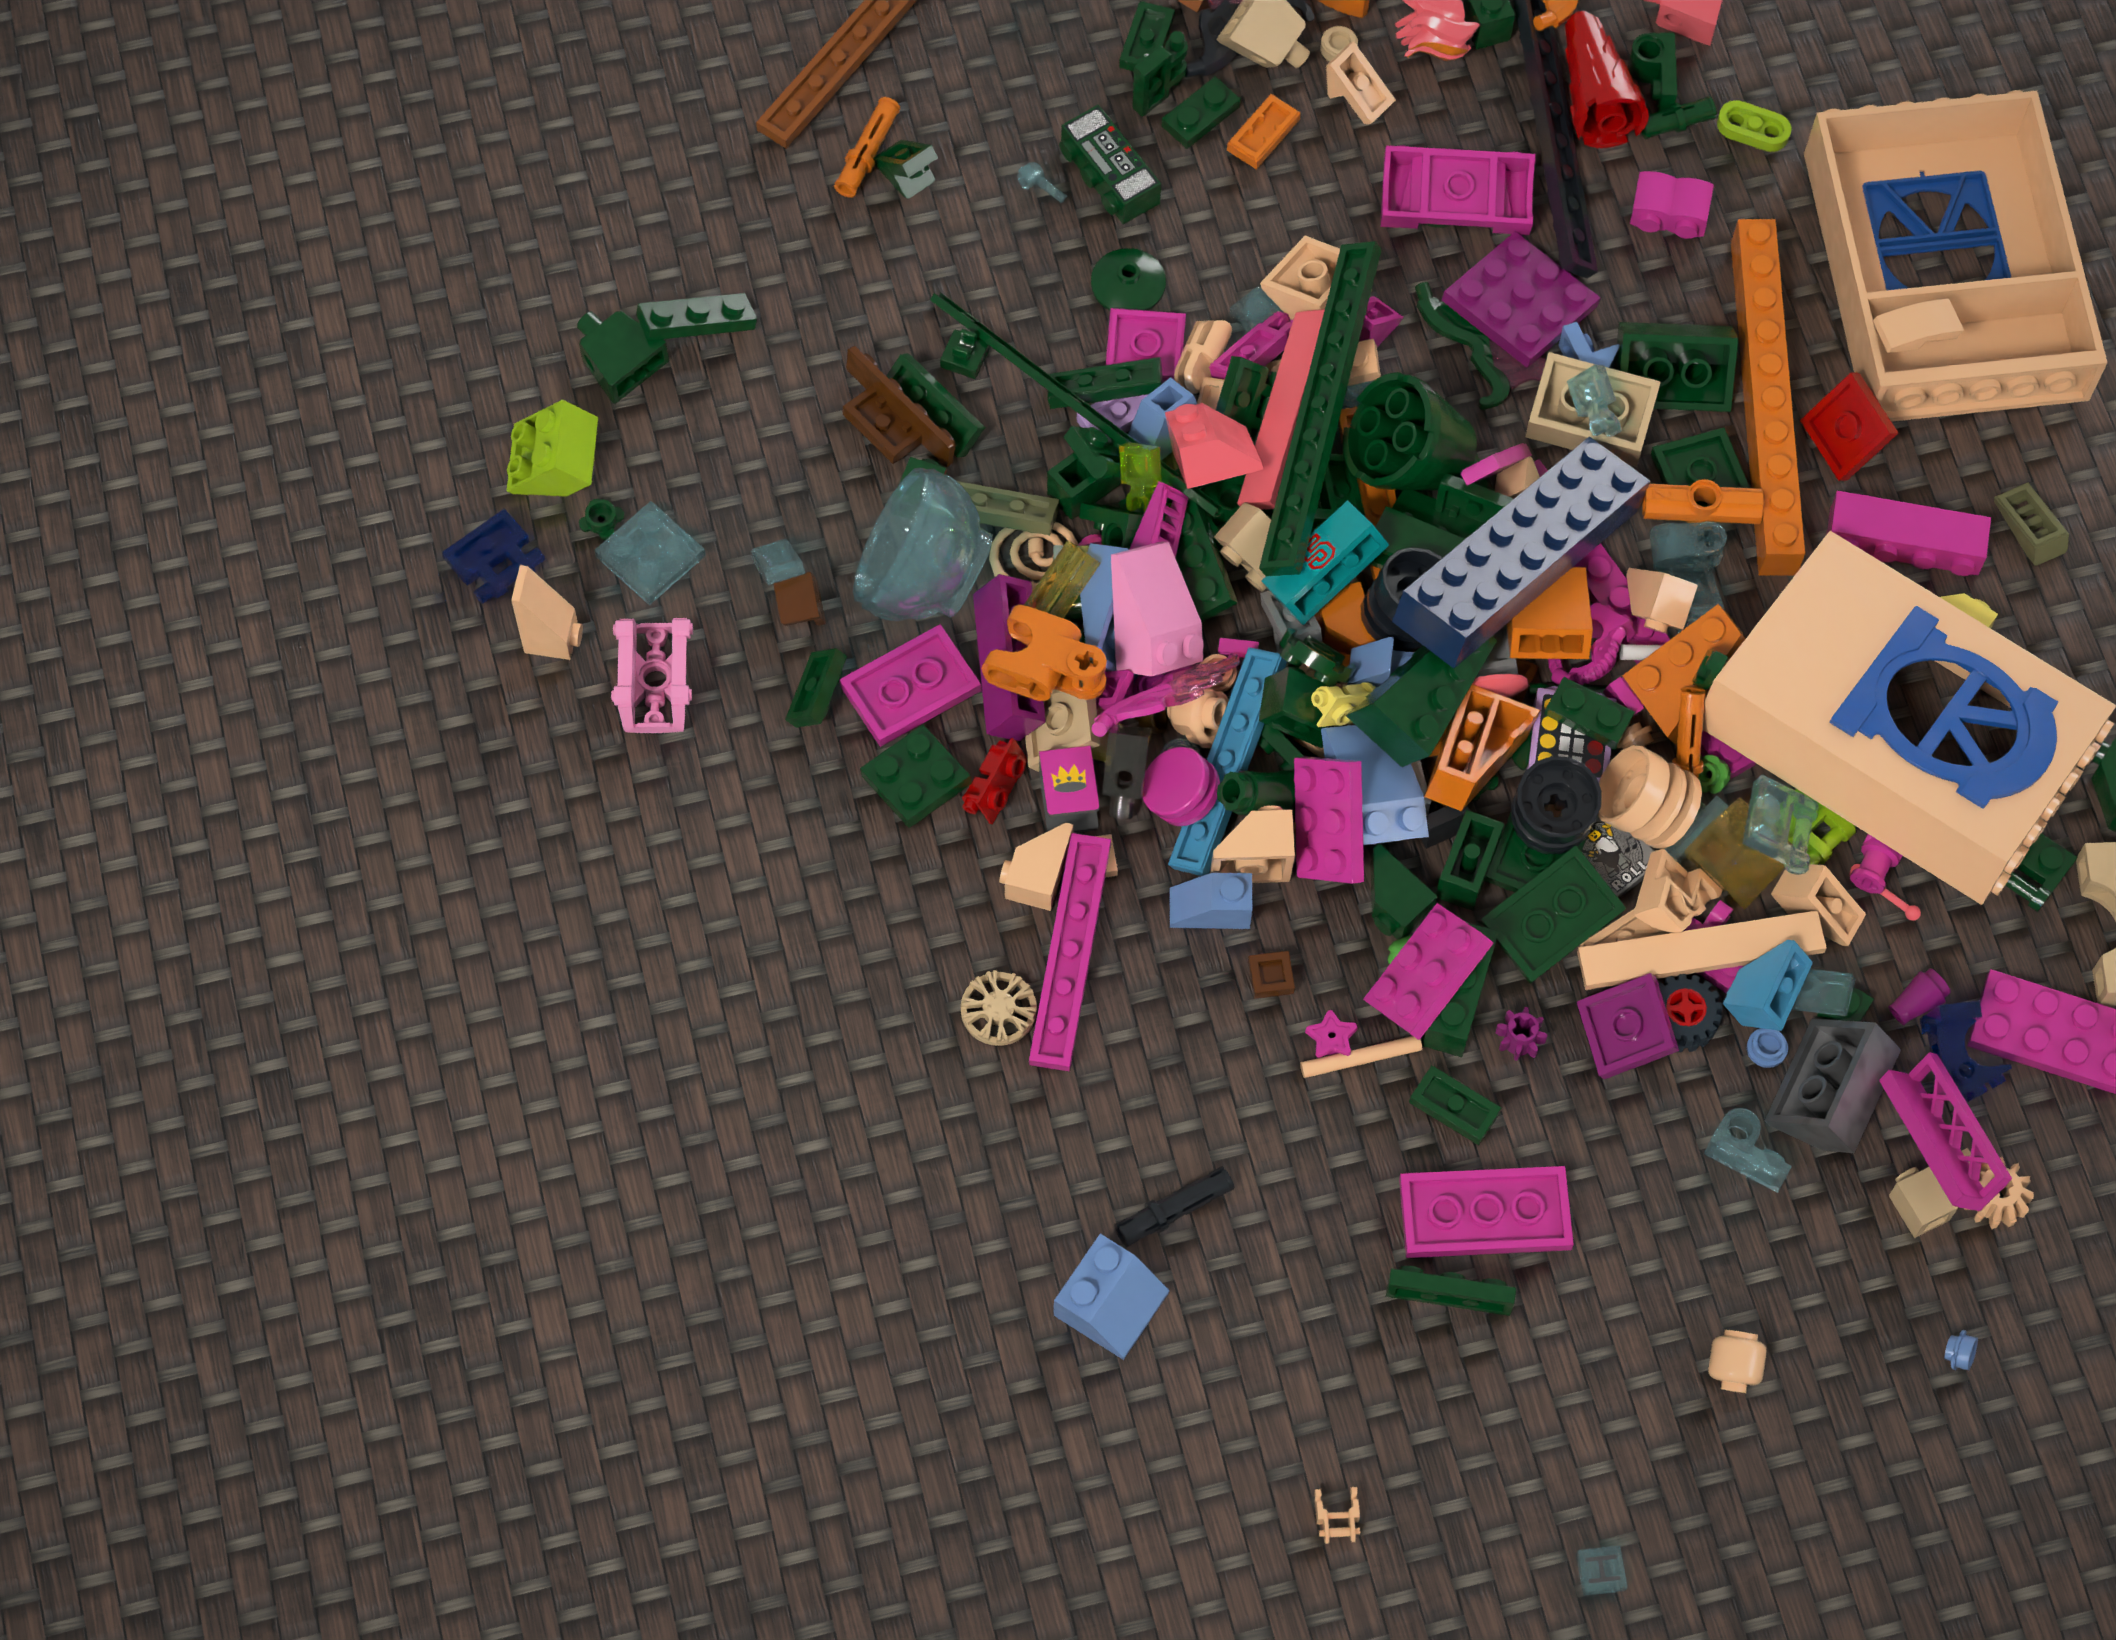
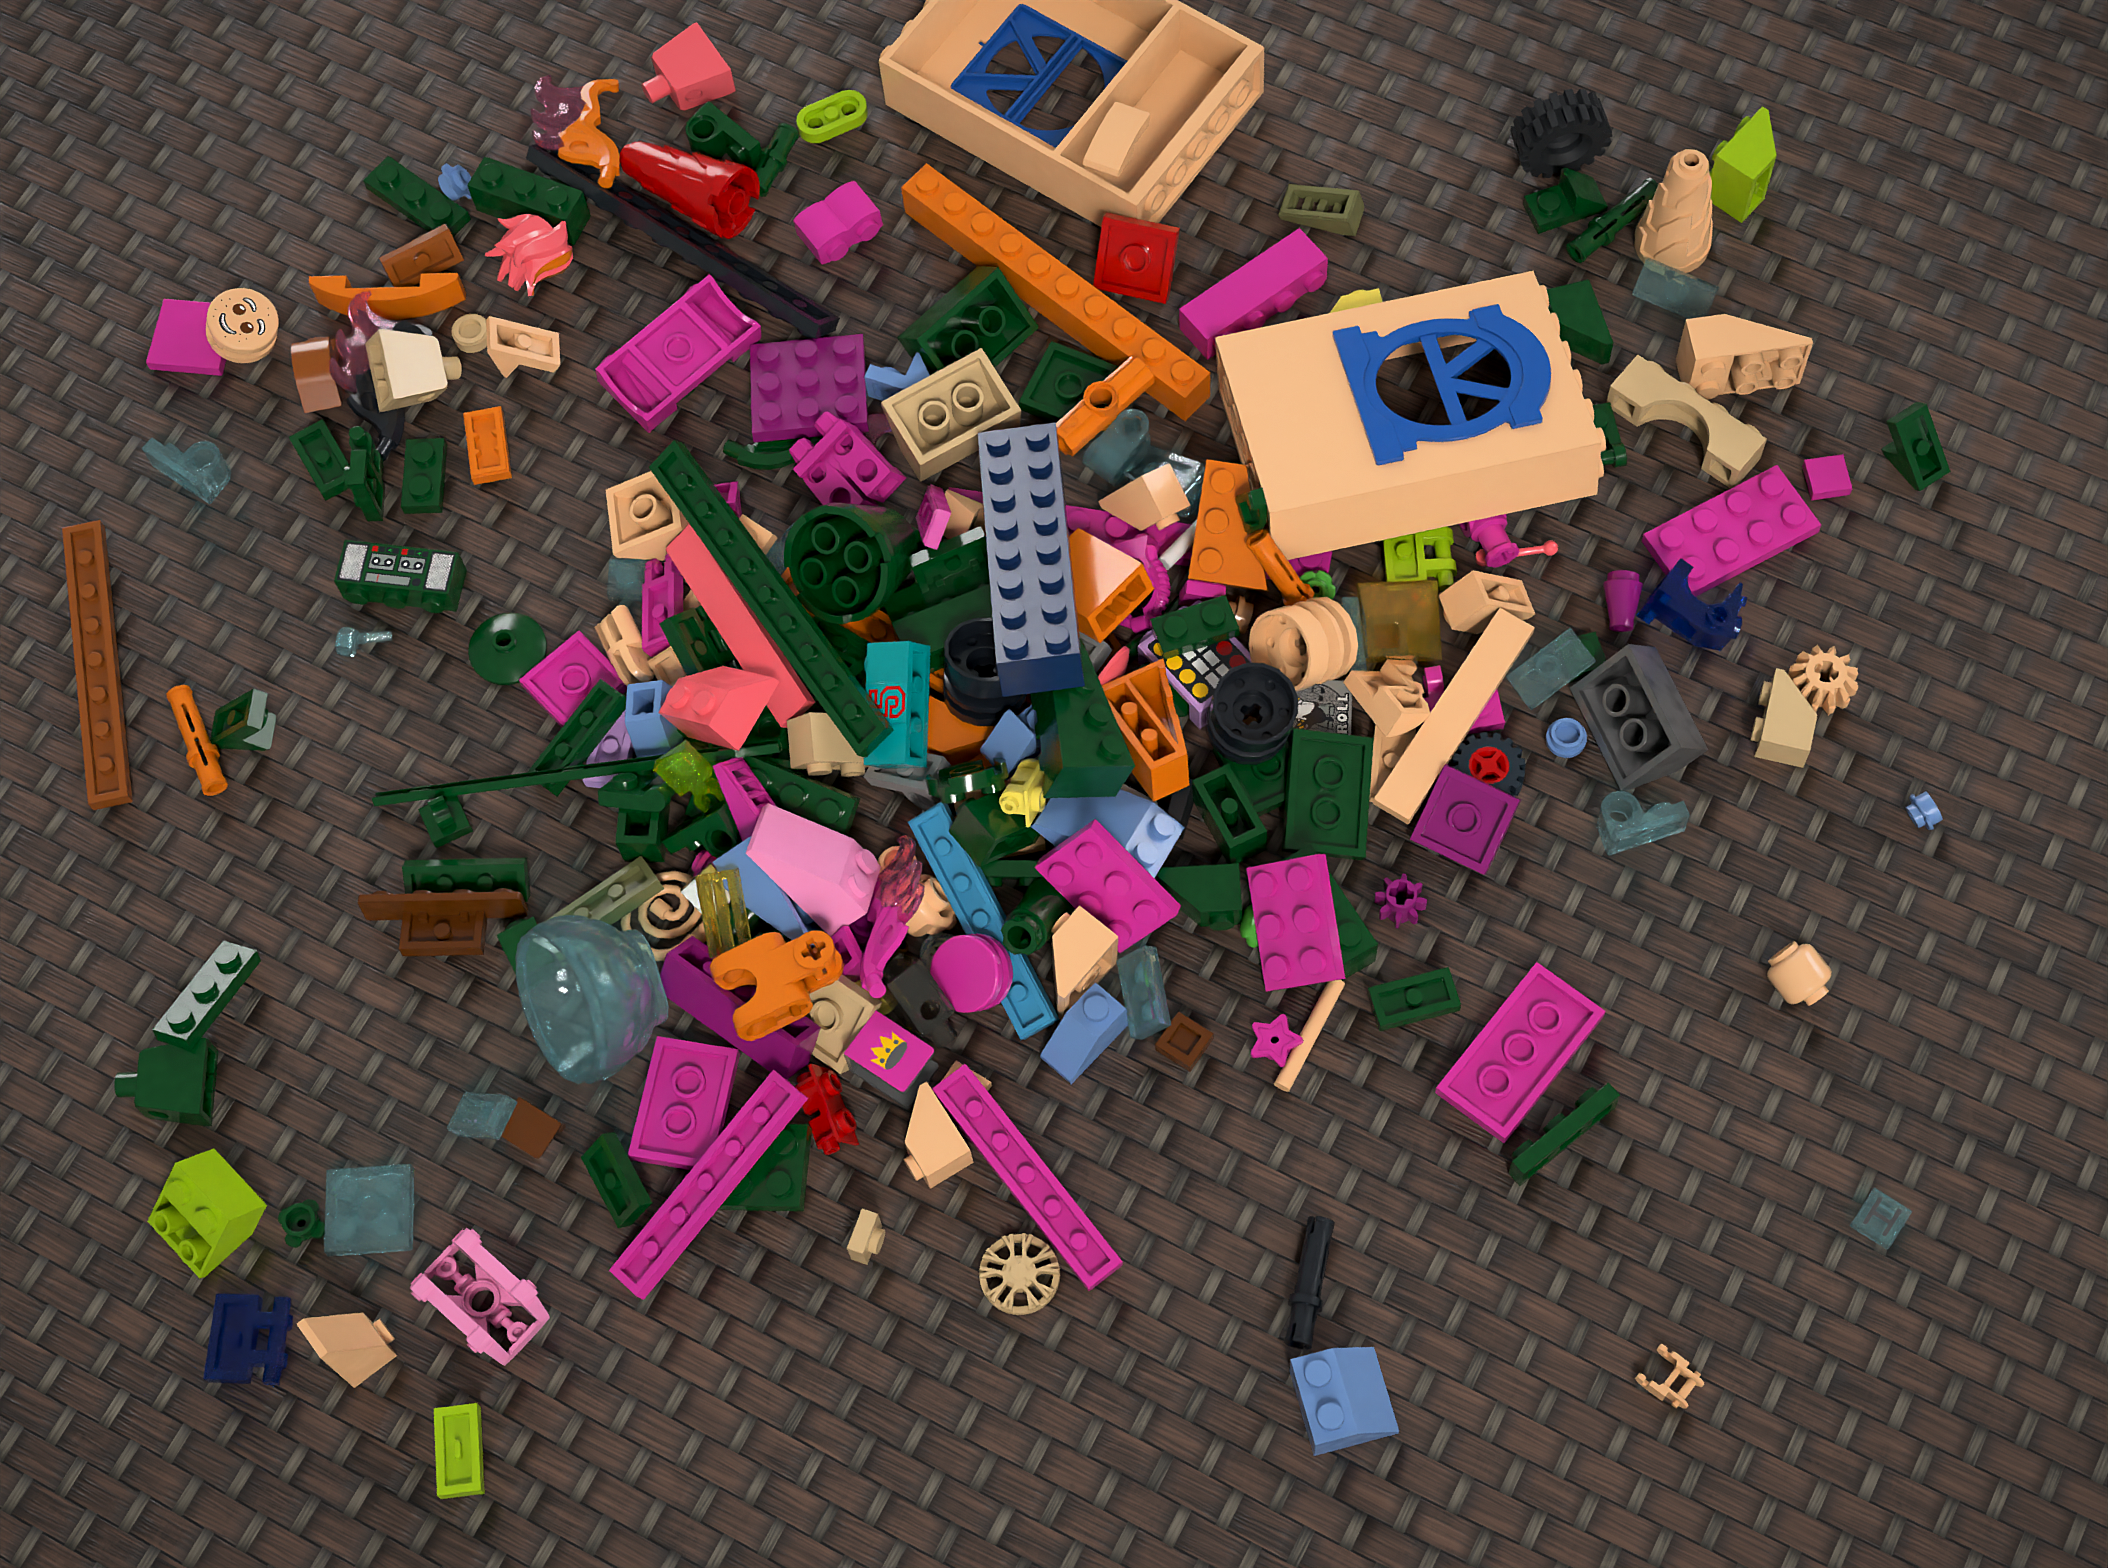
camera: 40 degrees left, 0 degrees up
dark pink tile [1218,638,1259,658] -> none
clear light blue plate [1567,364,1623,437] -> none
dark azure slope [1723,940,1813,1031] -> none
clear light blue plate [1742,775,1819,875] -> none
dark pink fence [1879,1052,2012,1211] -> none
none -> lime plate [434,1403,485,1499]
none -> dark pink plate [609,1070,808,1300]
none -> dark pink hips [789,411,906,506]
none -> tan plate [847,1209,885,1265]
none -> clear light blue plate [1116,945,1171,1040]

